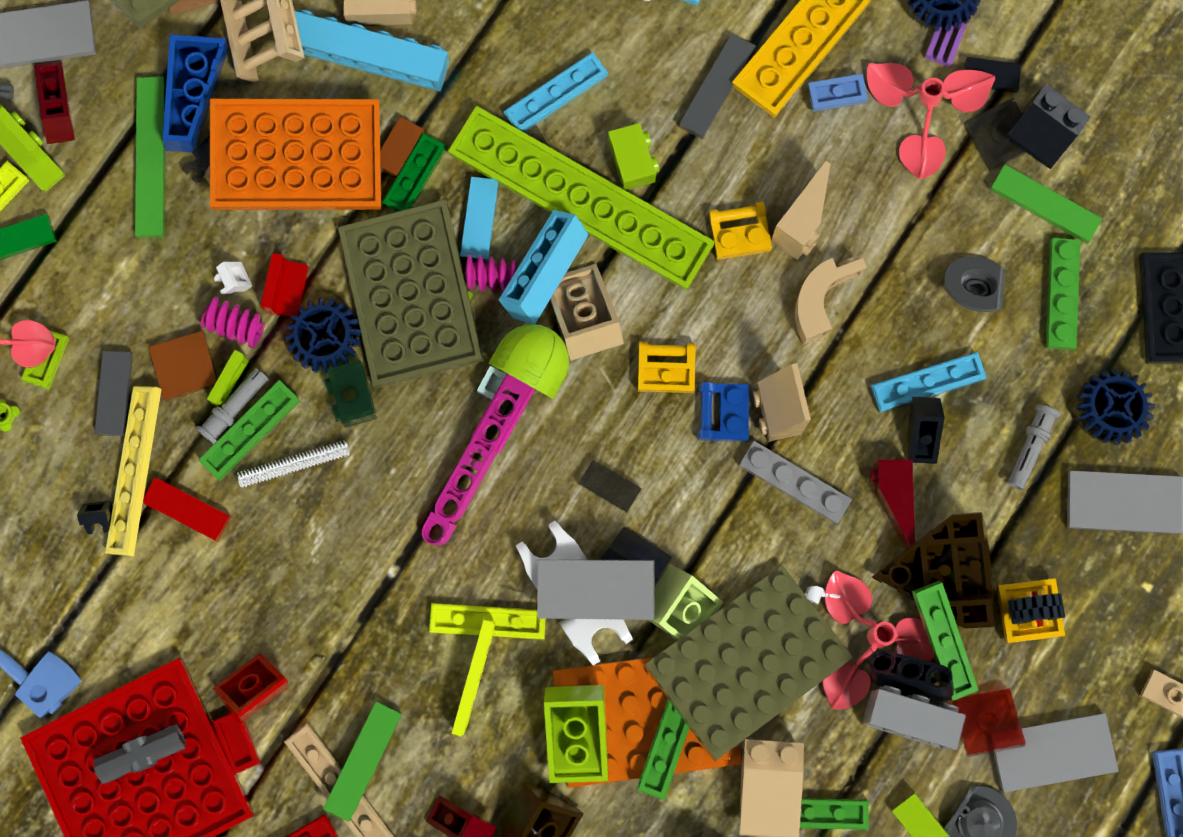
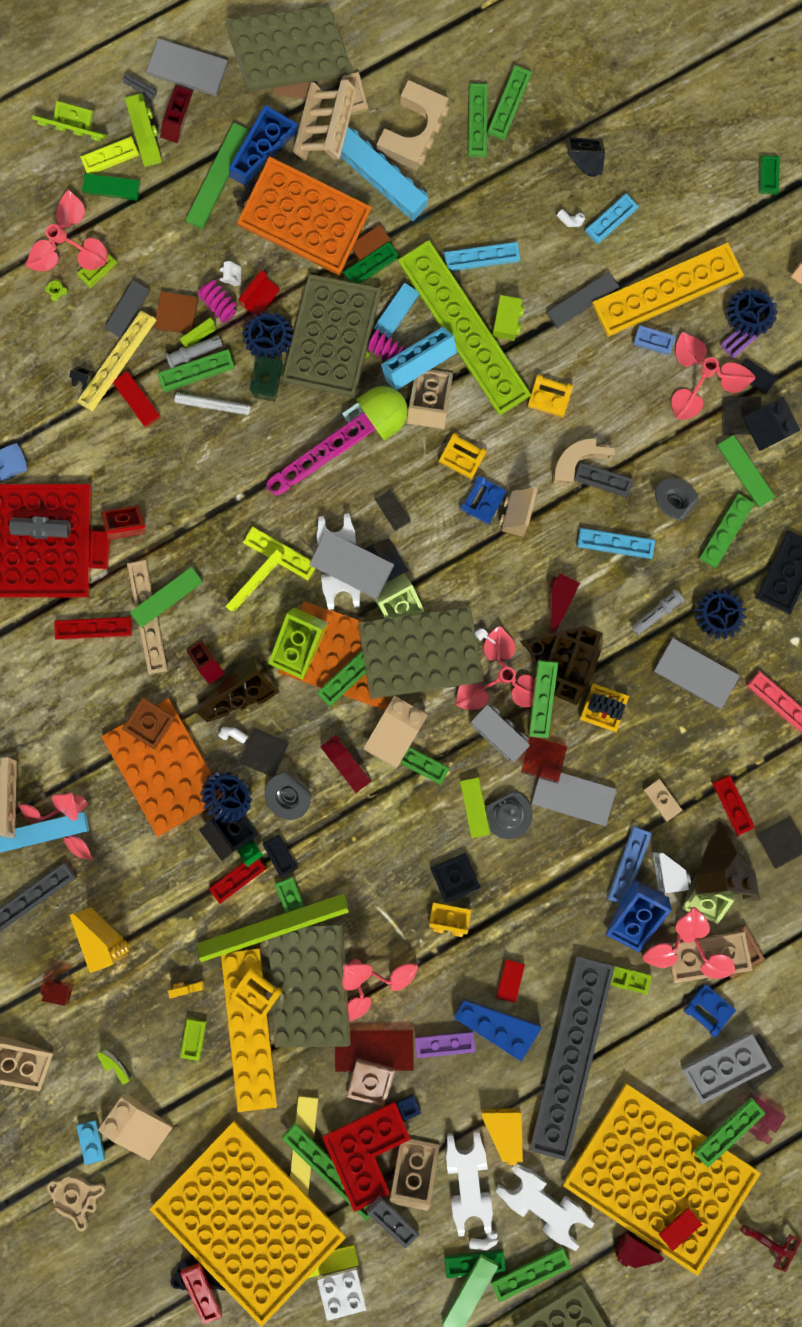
camera: 25 degrees right, 5 degrees up
light grey plate [739,441,852,525] -> none
tan slope [771,161,831,261] -> none
black beam [869,650,954,703] -> none
black slope [908,397,945,464] -> none
none -> dark grey tile [574,462,633,498]

